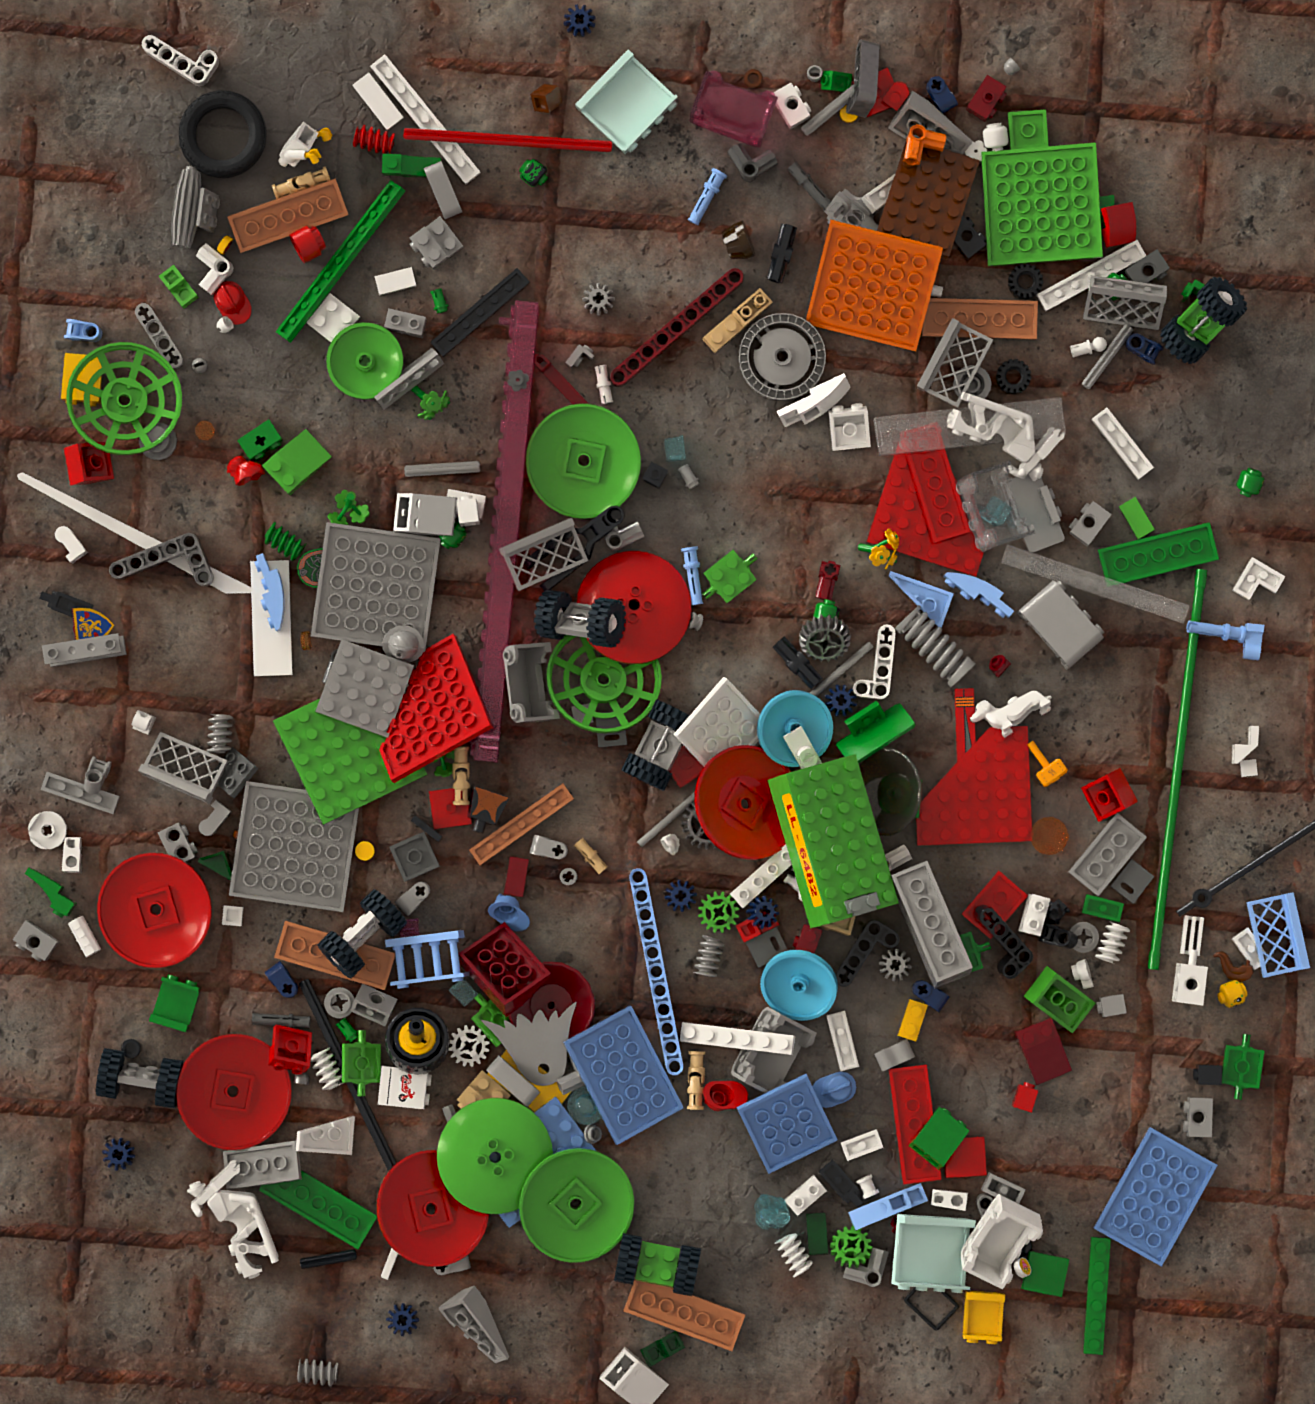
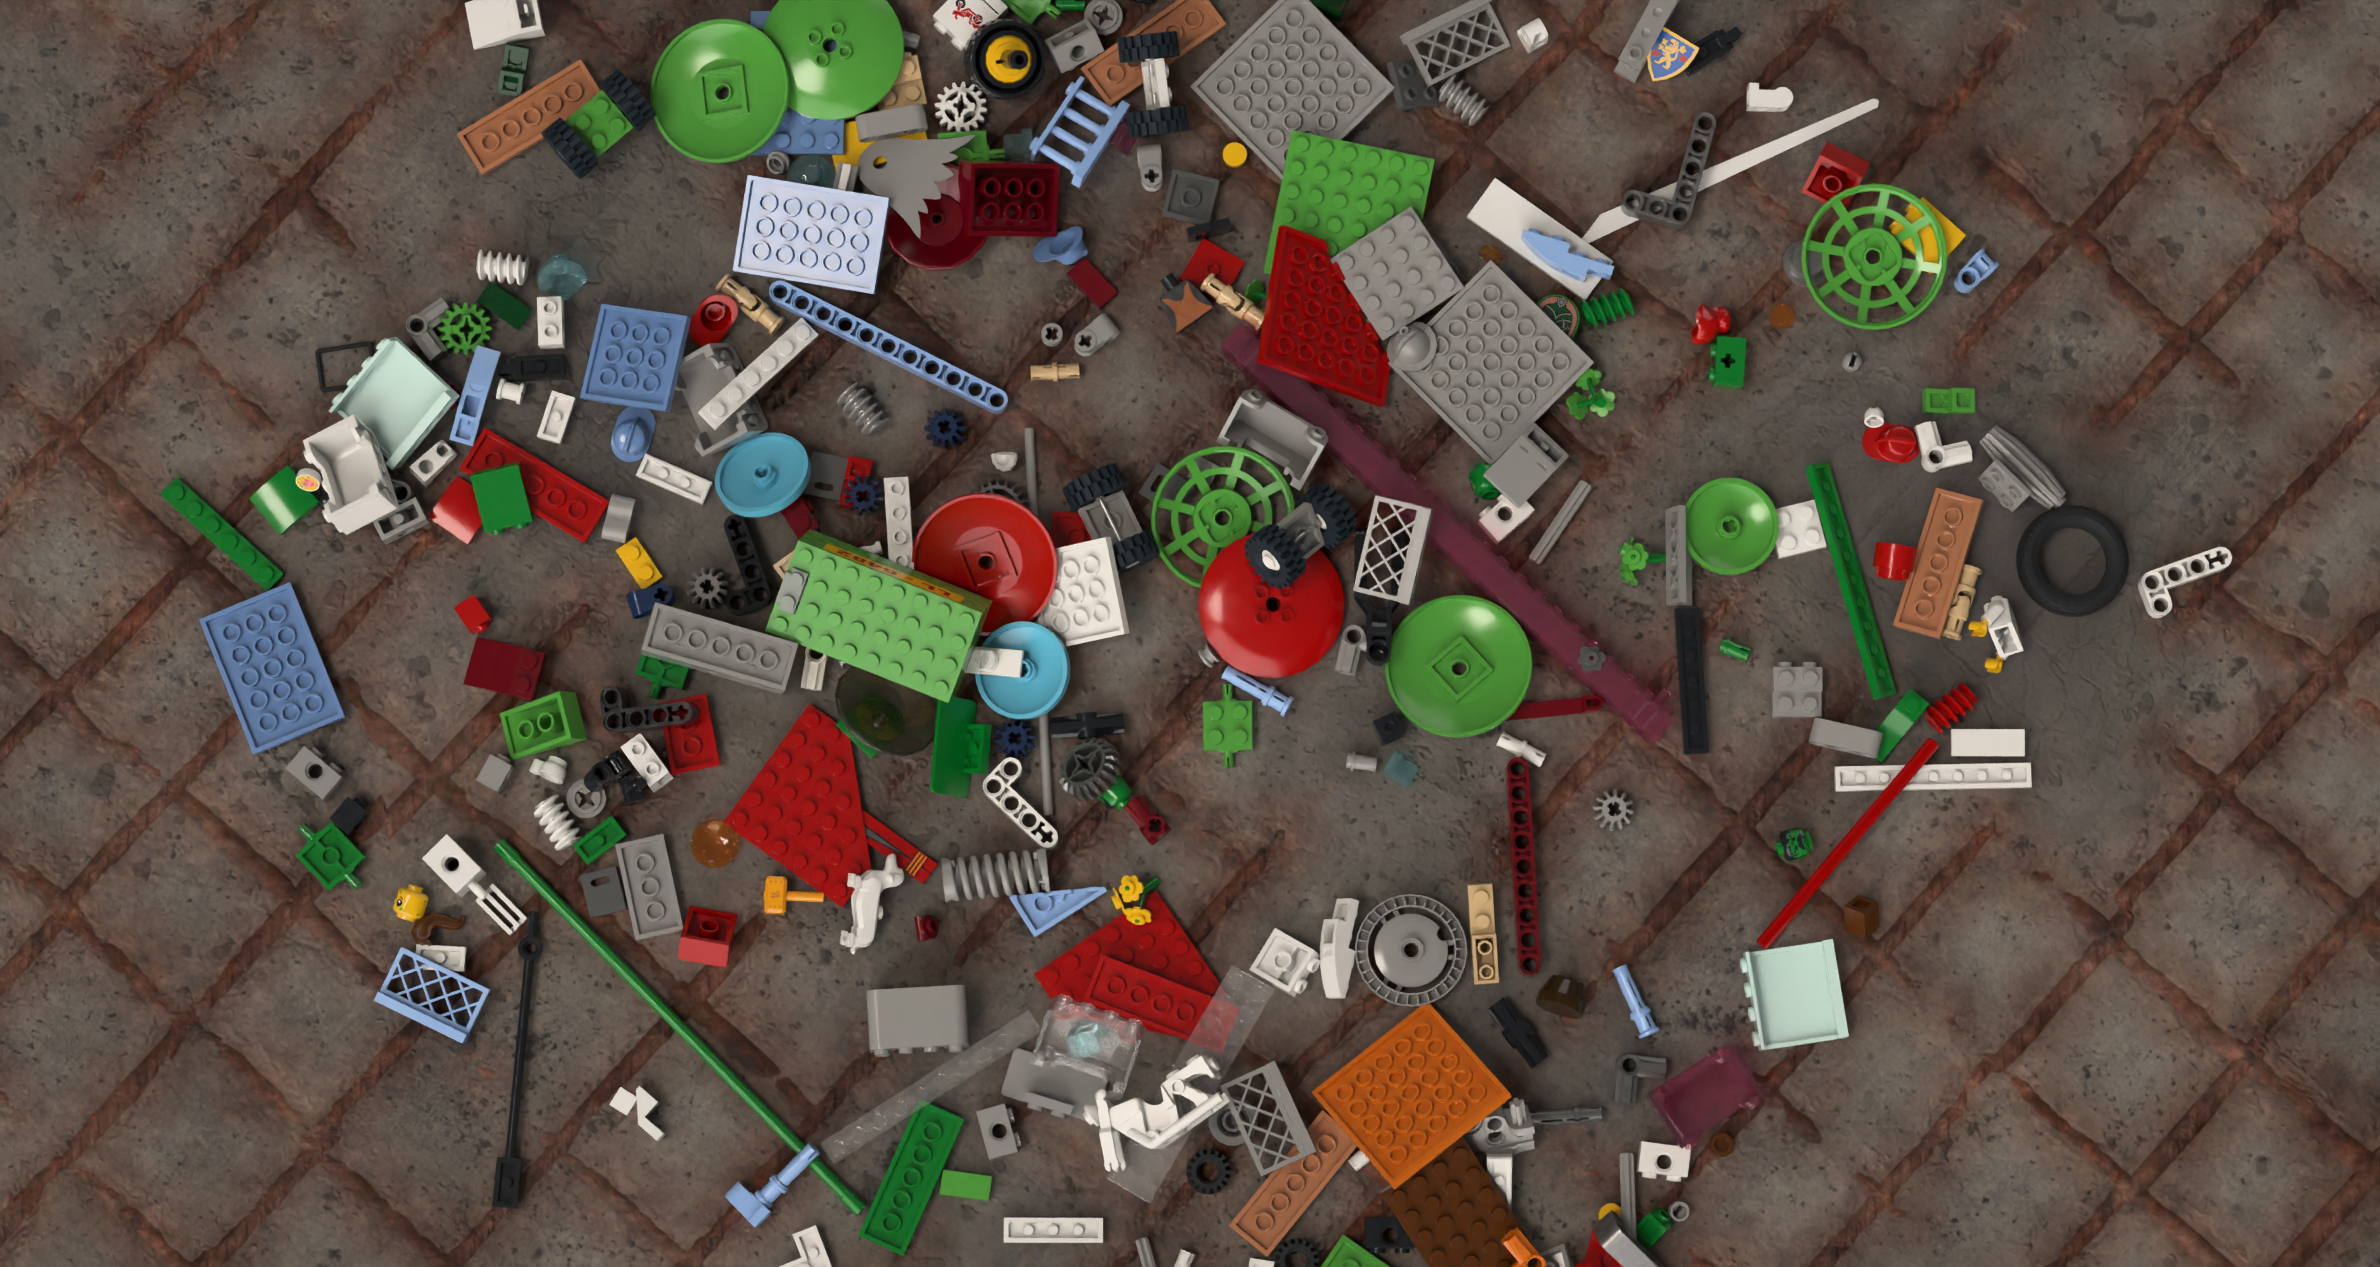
camera: 120 degrees right, 5 degrees down
light grey beam [135,303,184,369] -> none
light grey leg [199,800,232,836] -> none
yellow tile [217,236,233,255] -> none
bright green slope [262,429,332,495] -> none
white tile [375,267,417,296] -> none
light grey brick [384,308,427,338] -> none
white brick [457,496,480,527] -> none
nougat plate [469,783,574,865] -> none
dark blue gear [564,4,596,37] -> none
light grey bracket [565,344,594,369] -> none
bright green gear [698,892,739,933] -> none
light blue slope [943,572,1014,618] -> none
yellow panel [962,1290,1005,1344] -> none

